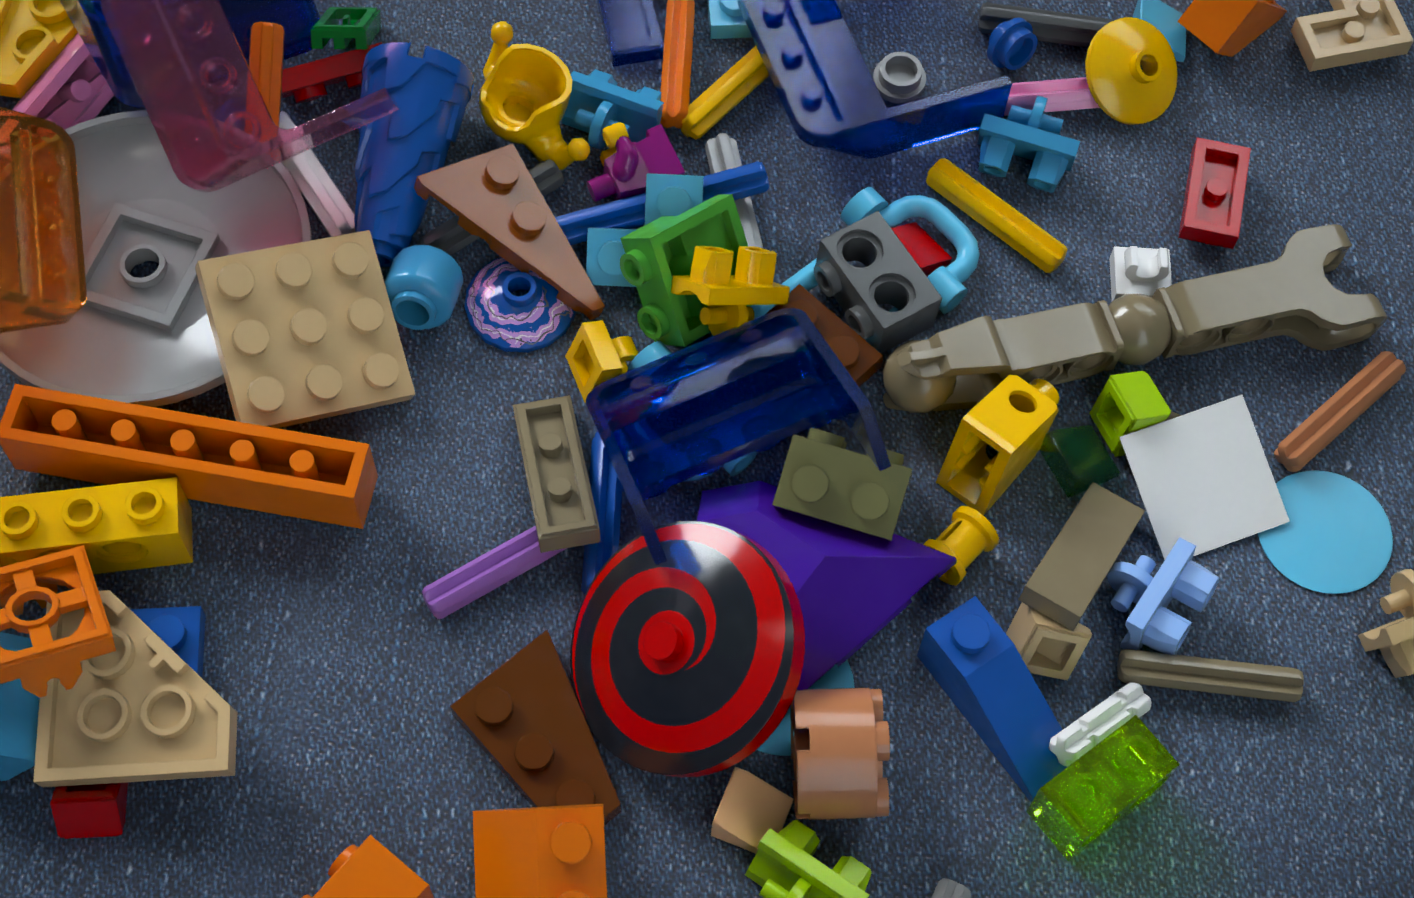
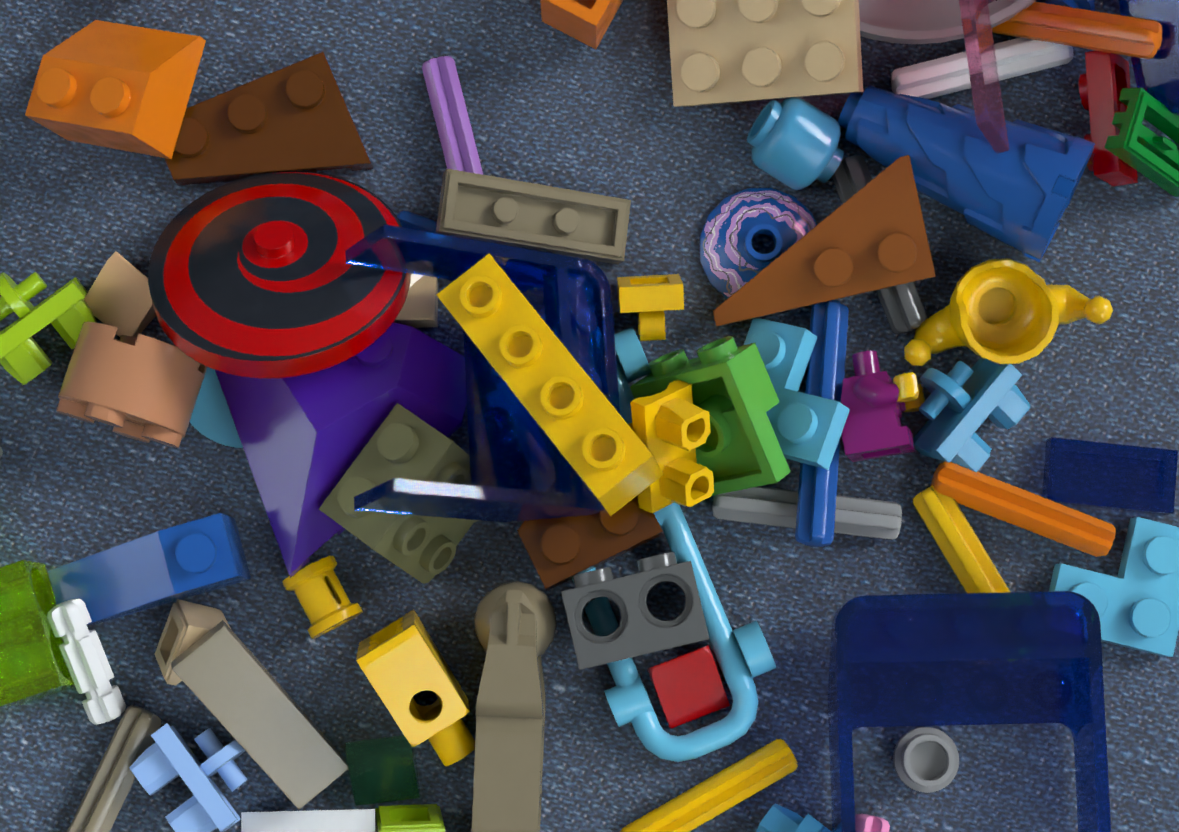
camera: 110 degrees right, 20 degrees up
none -> yellow brick [436,253,664,516]

